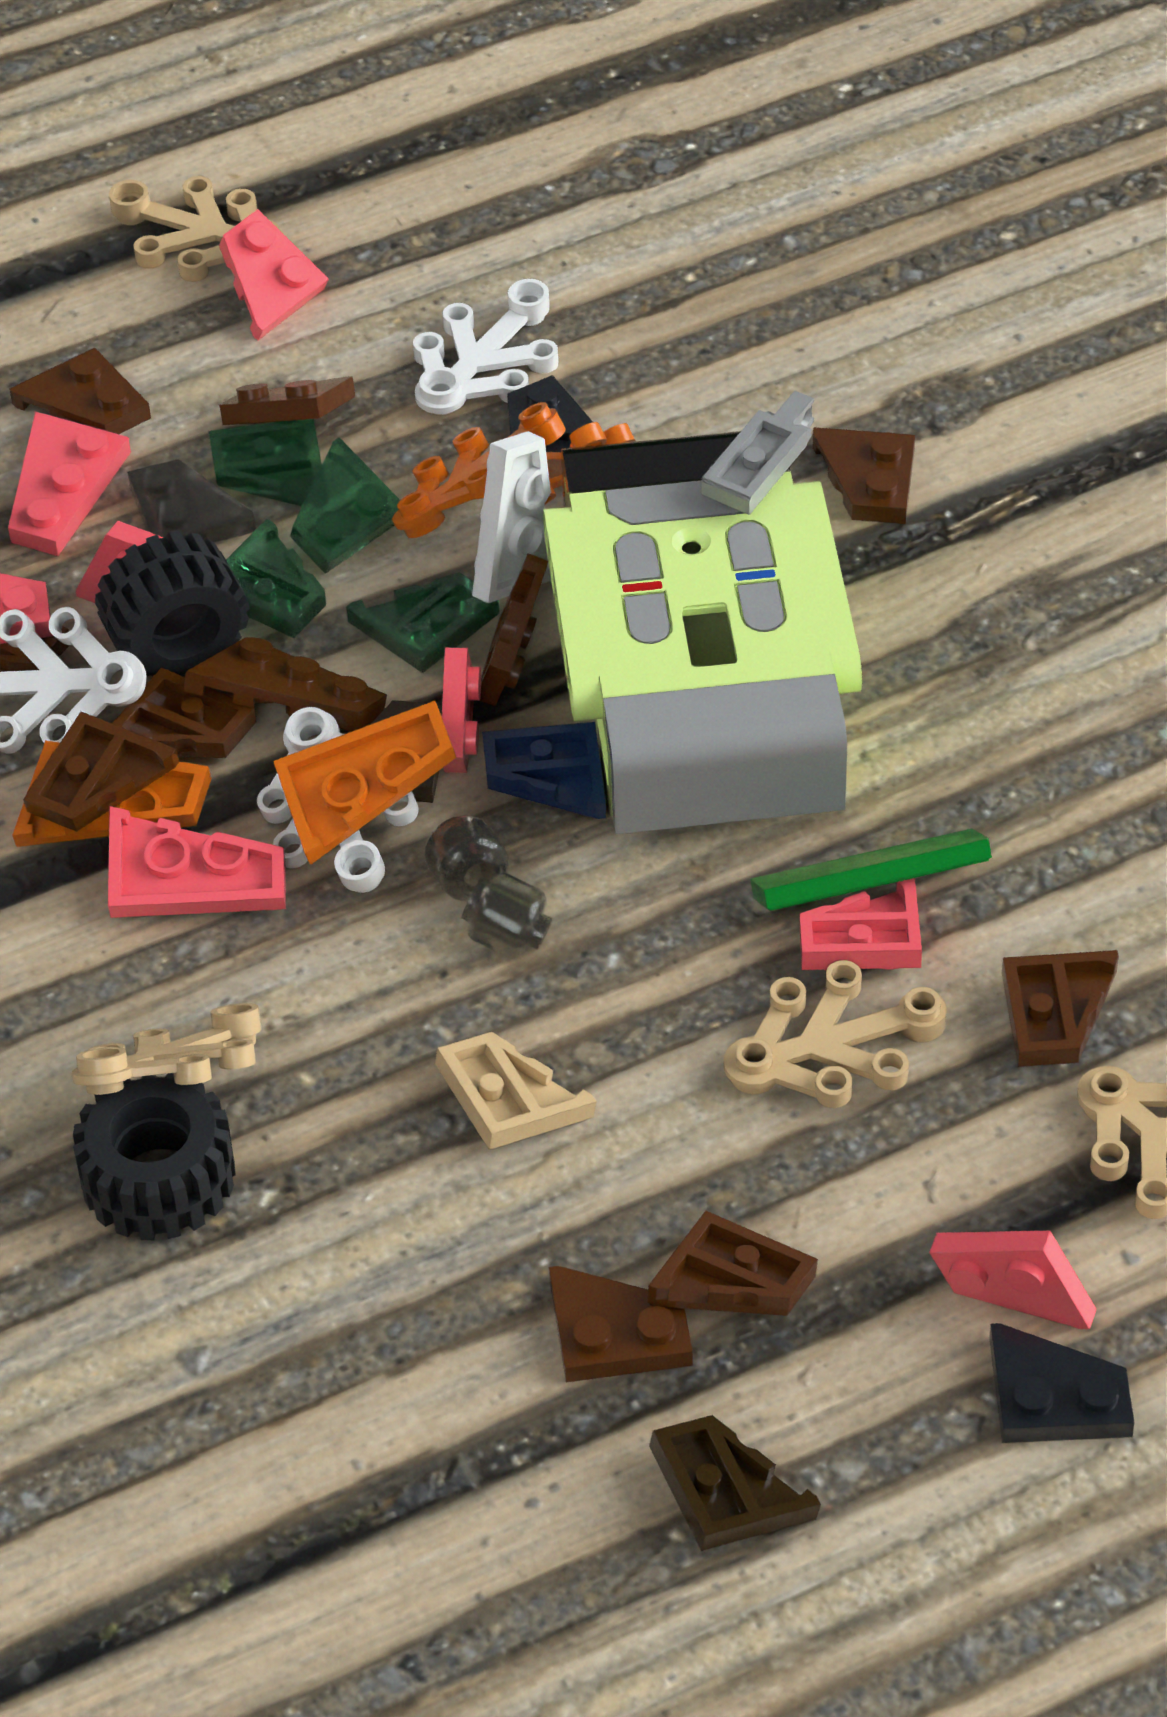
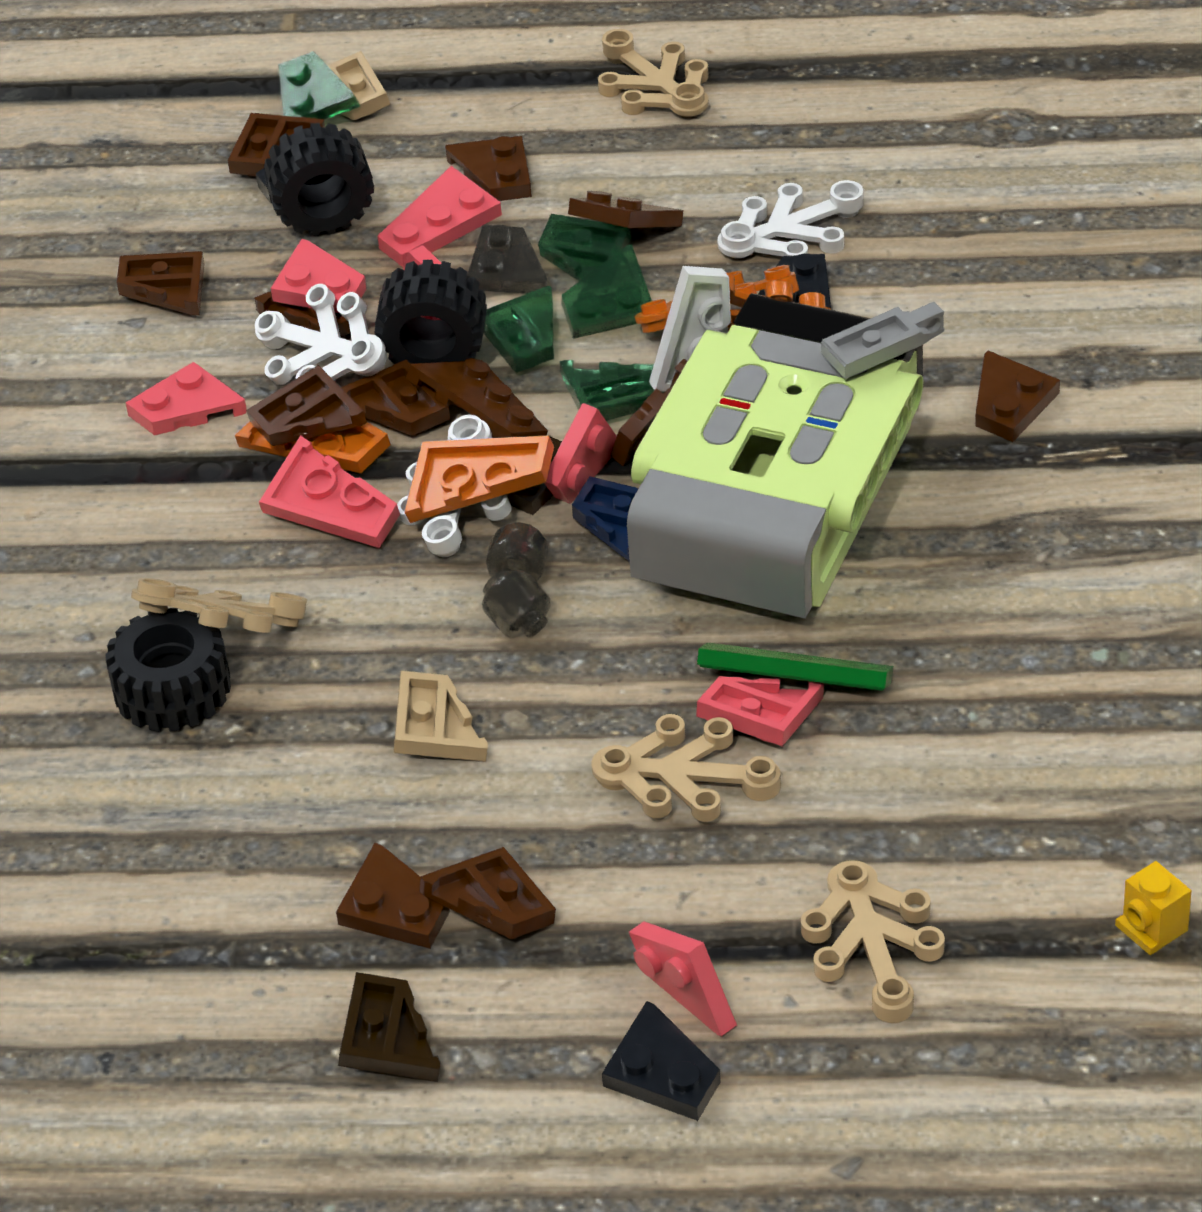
camera: 30 degrees right, 5 degrees down
coral wing [219,209,329,341] -> none
reddish brown wing [1001,950,1119,1067] -> none

